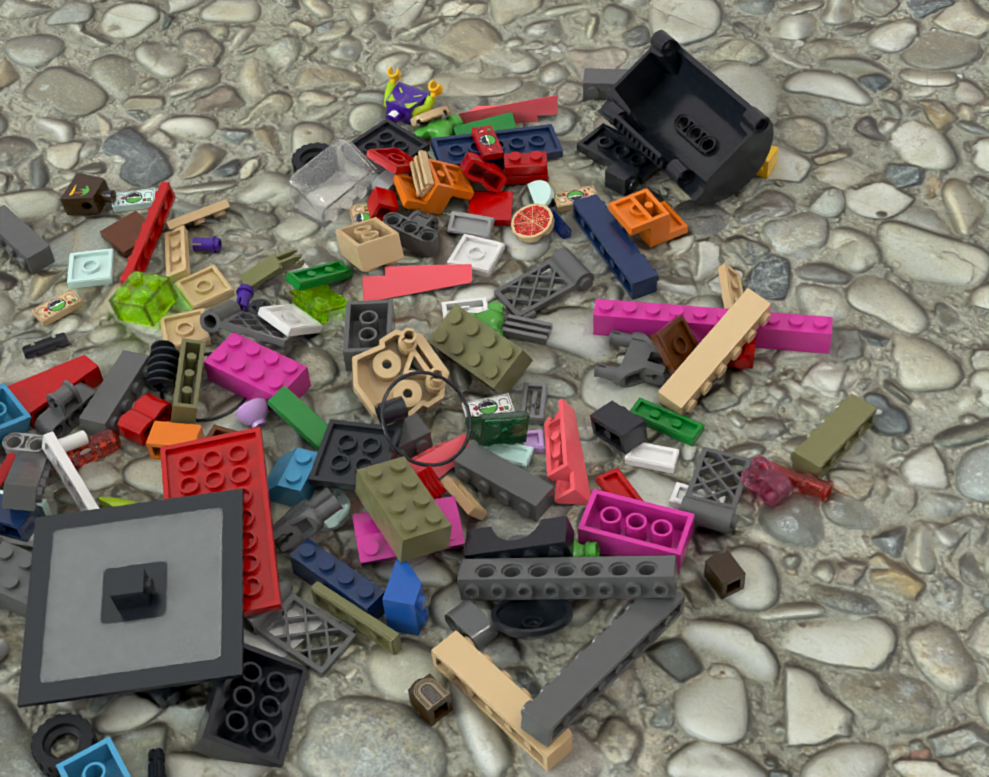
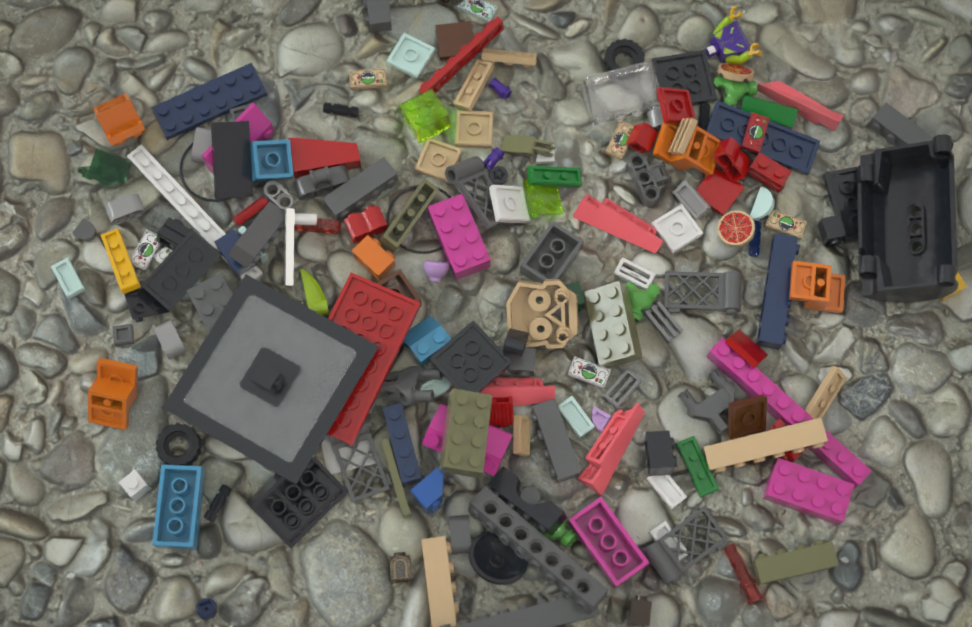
camera: 30 degrees right, 25 degrees up
black piece [145,340,180,392] -> none
green tile [267,386,328,451] -> none
tan brick [335,217,404,272] -> none
black piece [380,371,472,467] -> none
clear green bracket [465,411,530,447] -> none
red tile [596,467,643,501] -> none
clear pink piece [741,456,792,506] -> none
none -> red tile [725,329,768,368]
none -> dark pink brick [762,458,854,525]

